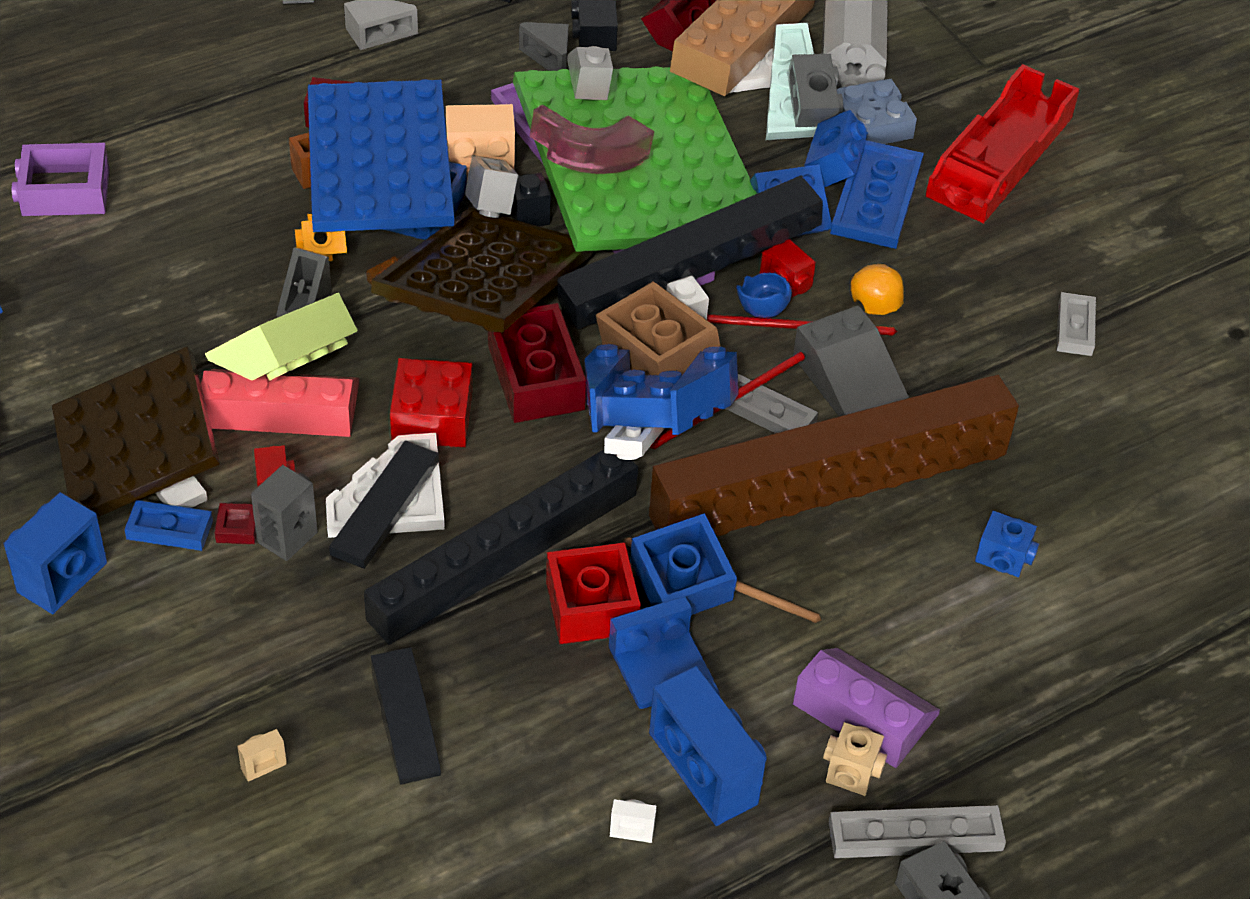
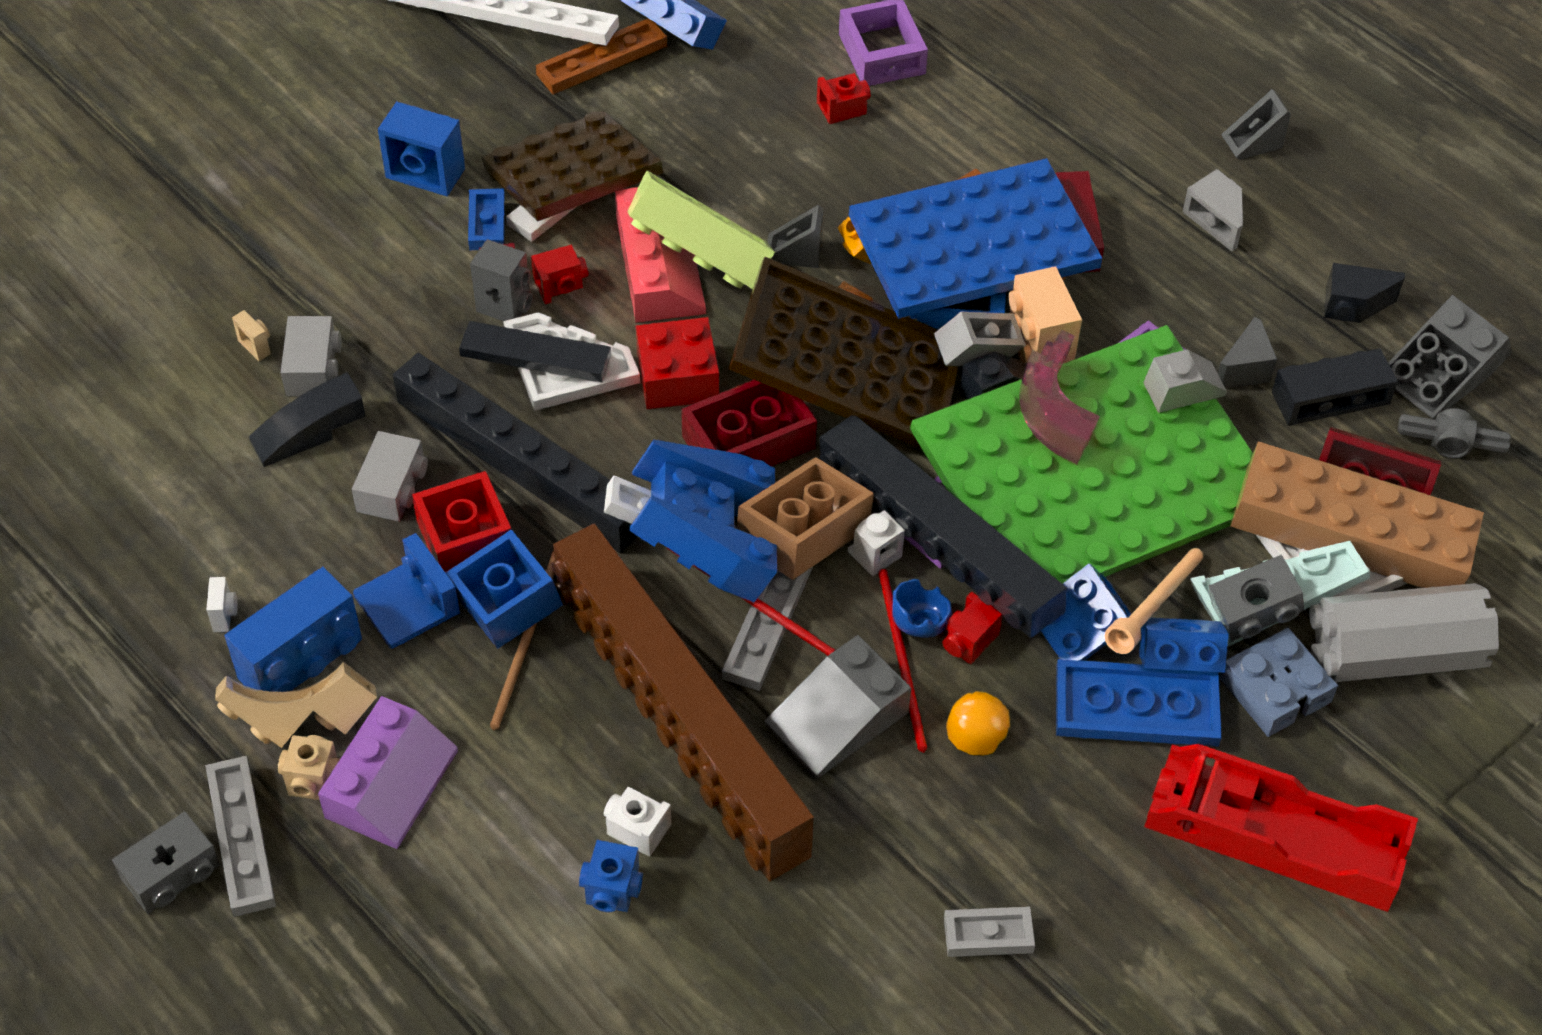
camera: 80 degrees right, 5 degrees up
none -> tan arch [215,662,377,748]
none -> light grey brick [280,316,342,396]
none -> light grey brick [352,431,428,522]
none -> white brick [604,787,671,857]
none -> red brick [817,73,871,124]
none -> light nougat piece [1105,548,1203,654]

